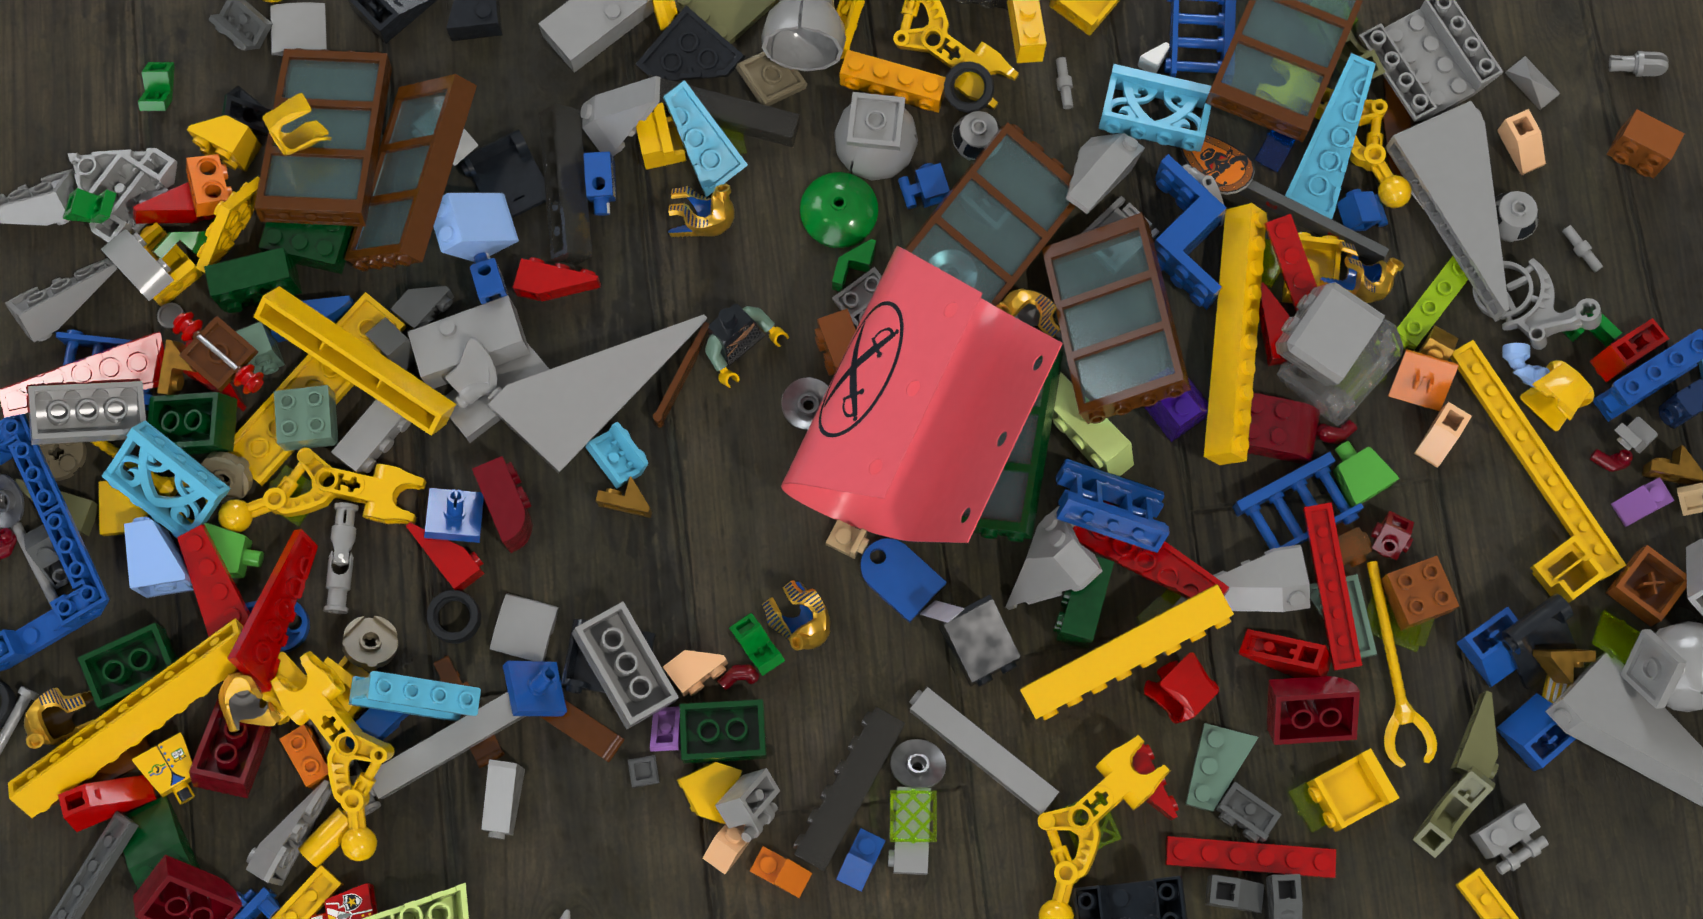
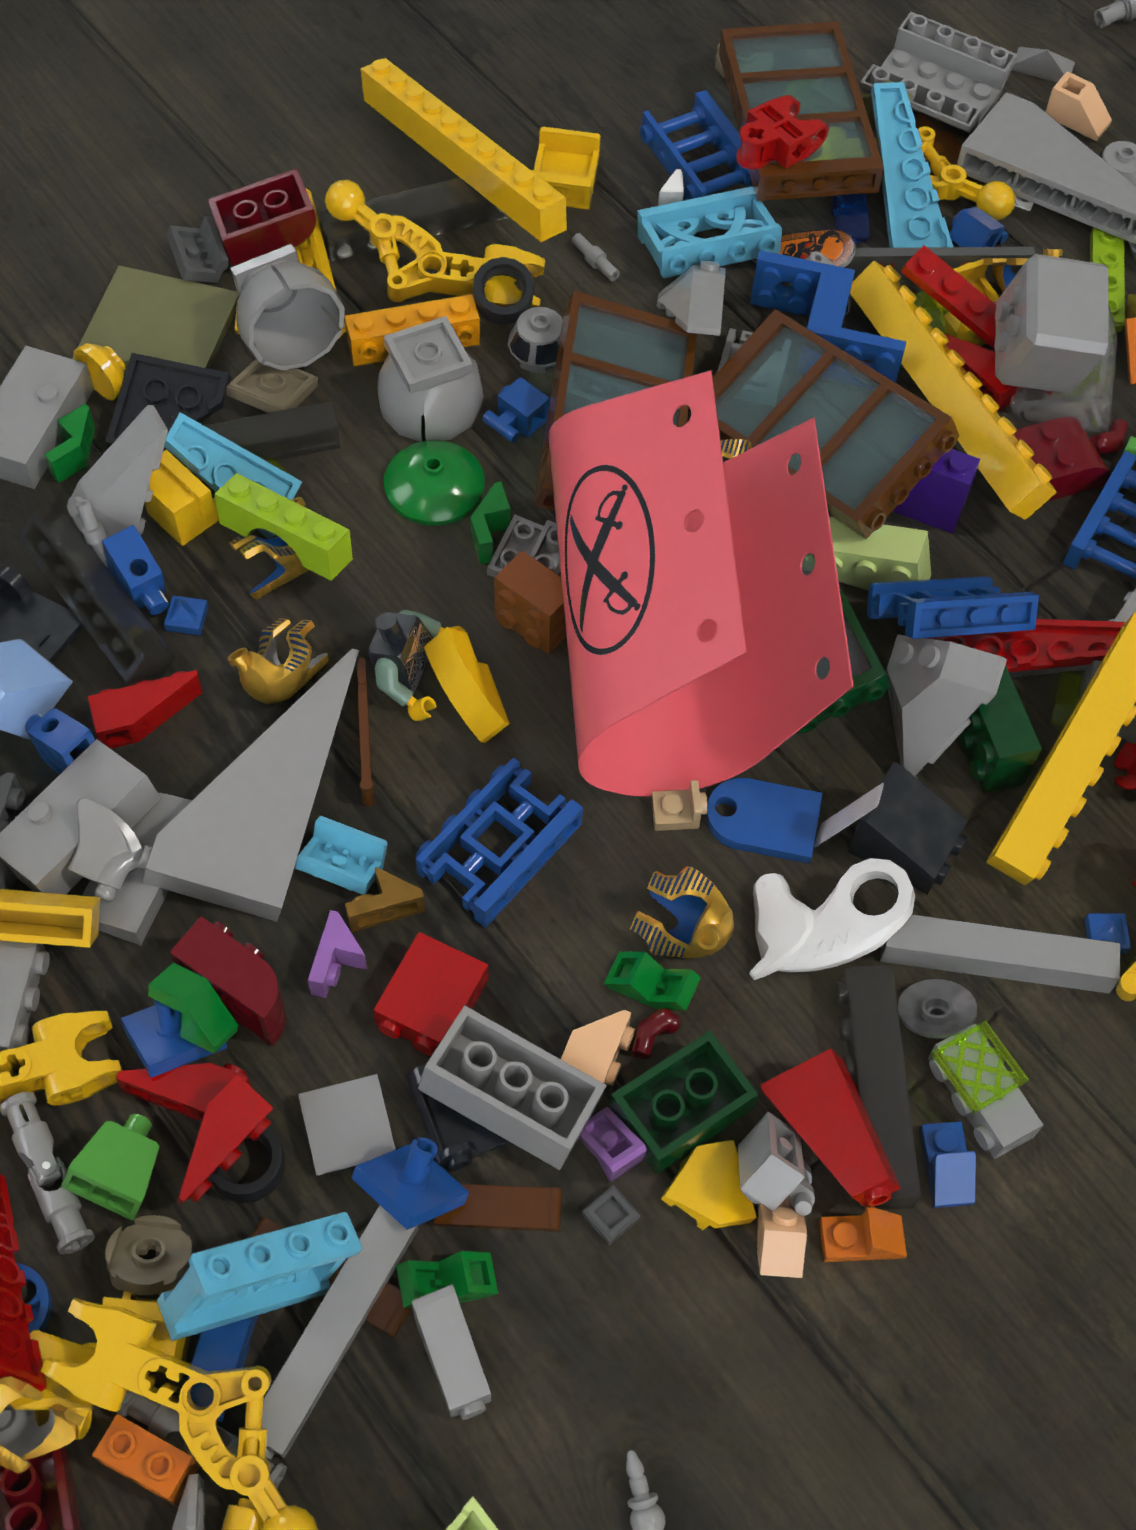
camera: 35 degrees left, 15 degrees down
flat silver dish [782,377,829,430] -> none
none -> green slope [44,403,95,483]
none -> bright green torso [61,1114,159,1221]
none -> light grey bar [75,499,107,567]
none -> green slope [148,963,238,1054]
none -> blue tile [164,595,209,636]
none -> red slope [177,1074,273,1206]
none -> lime arch [214,473,353,581]
none -> pearl gold piece [227,618,329,704]
none -> medium lavender slope [308,910,367,998]
none -> red brick [373,932,489,1056]
none -> green slope [396,1251,498,1308]
none -> blue fence [416,758,583,928]
none -> yellow slope [424,627,510,743]
none -> red piece [736,95,829,170]
none -> white animal [749,858,915,980]
none -> red slope [760,1048,901,1207]
none -> blue tile [1084,913,1131,954]

